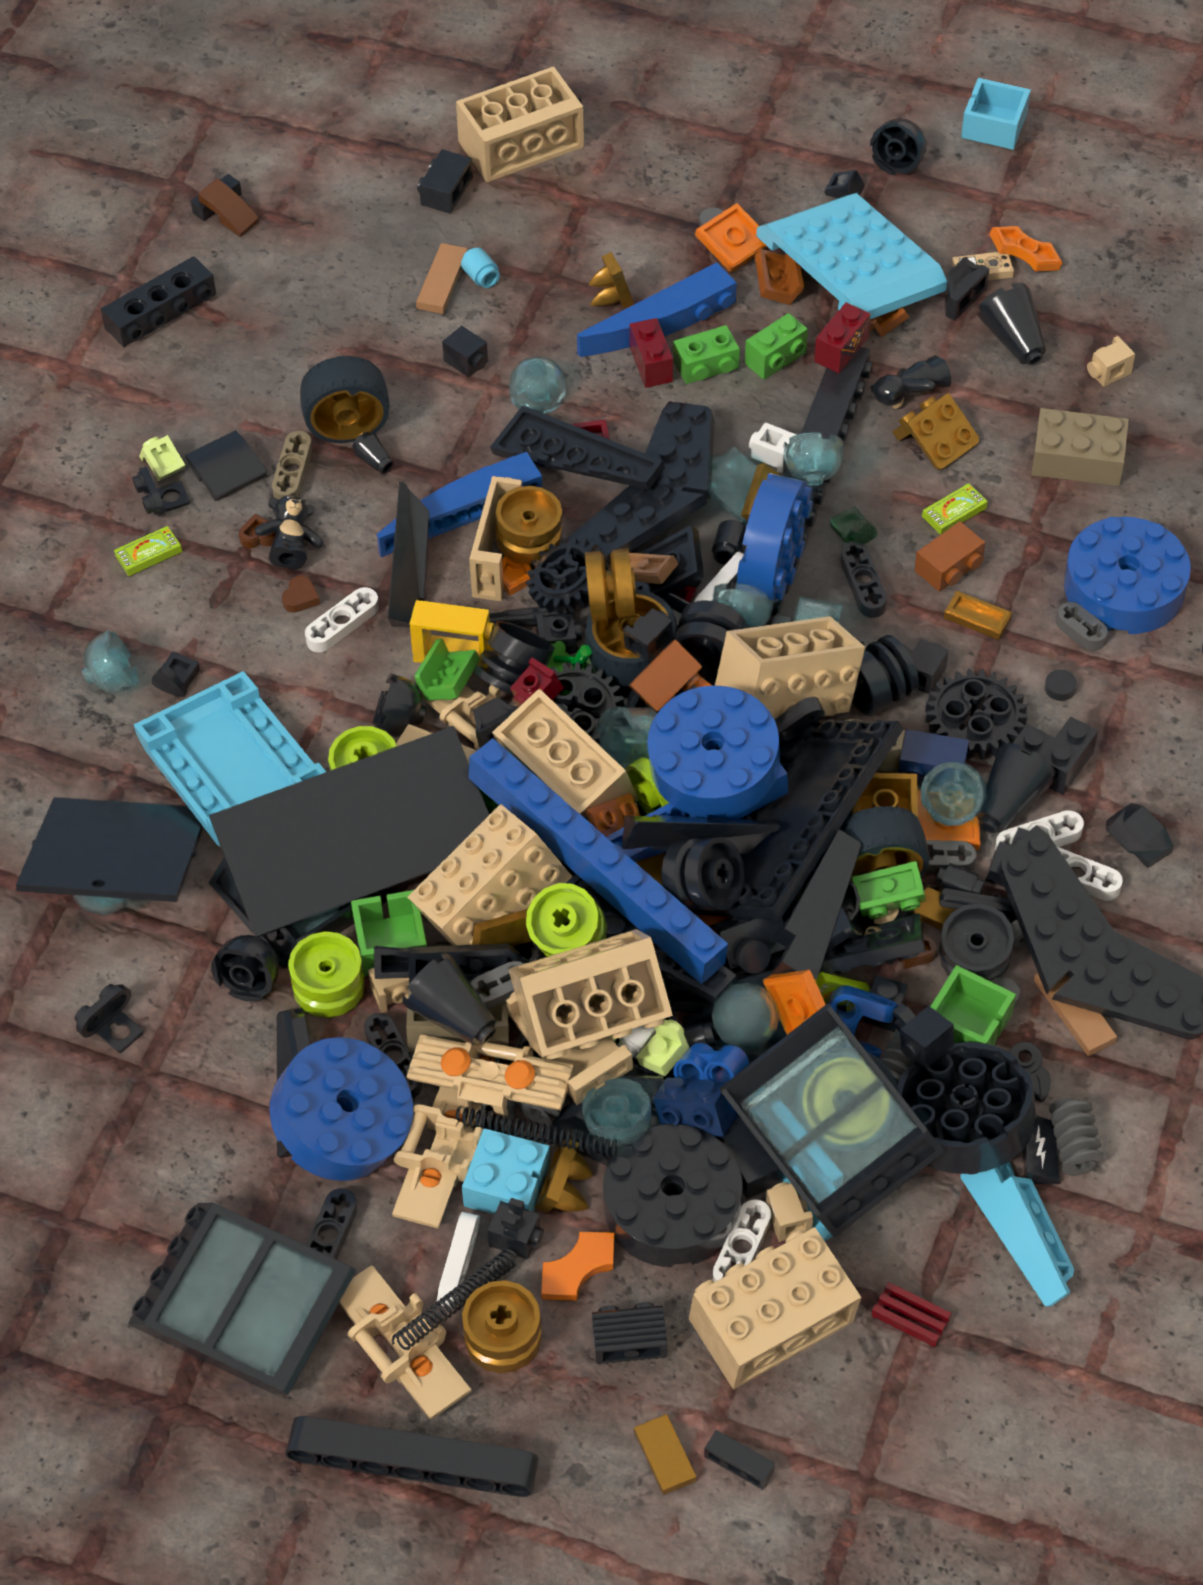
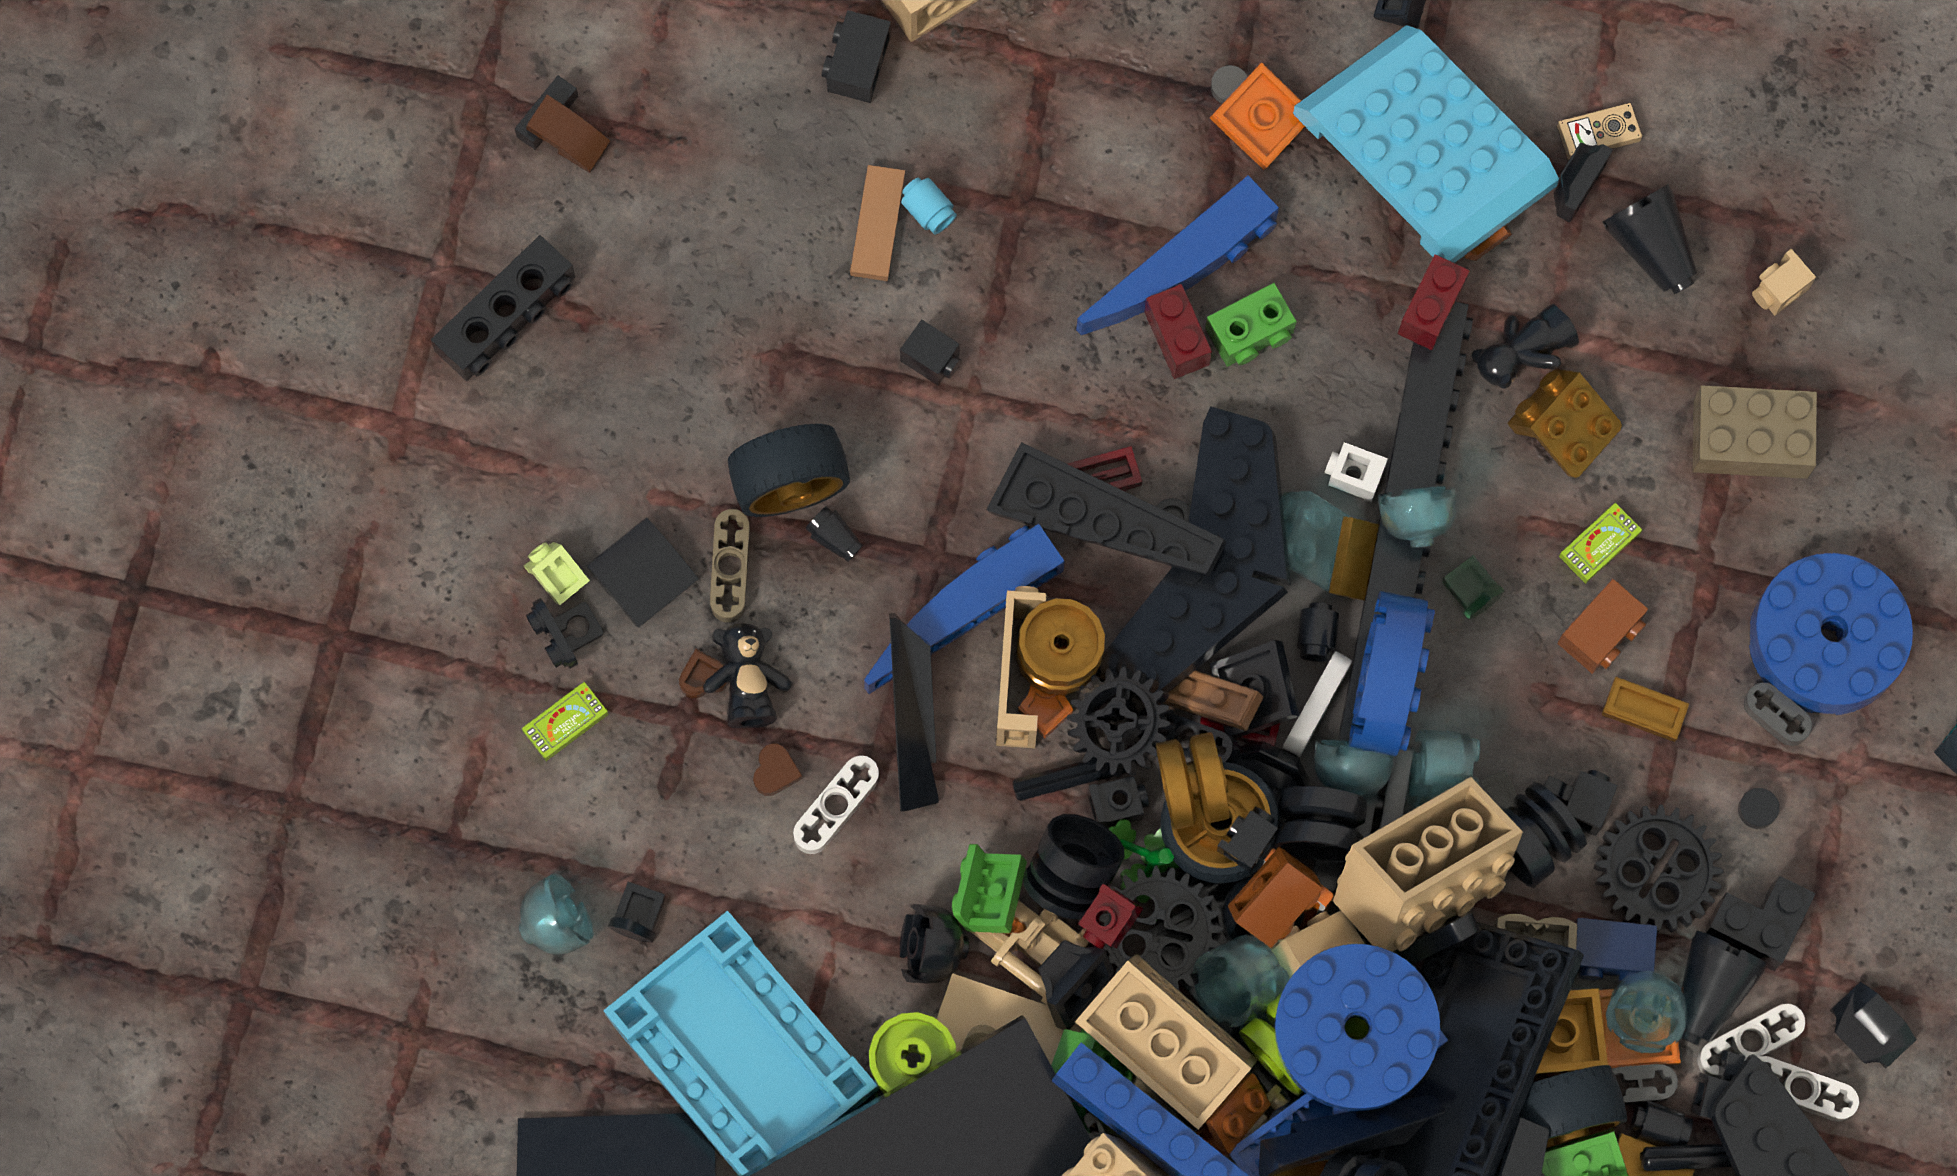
camera: 10 degrees left, 20 degrees up
yellow window [410,600,495,670] -> none
clear light blue cylinder [509,356,567,413] -> none
pearl gold tile [589,252,634,310] -> none
bright green brick [745,313,808,380] -> none
dark orange bracket [755,249,805,305] -> none
black beam [840,542,887,618] -> none
orange tile [989,226,1062,272] -> none

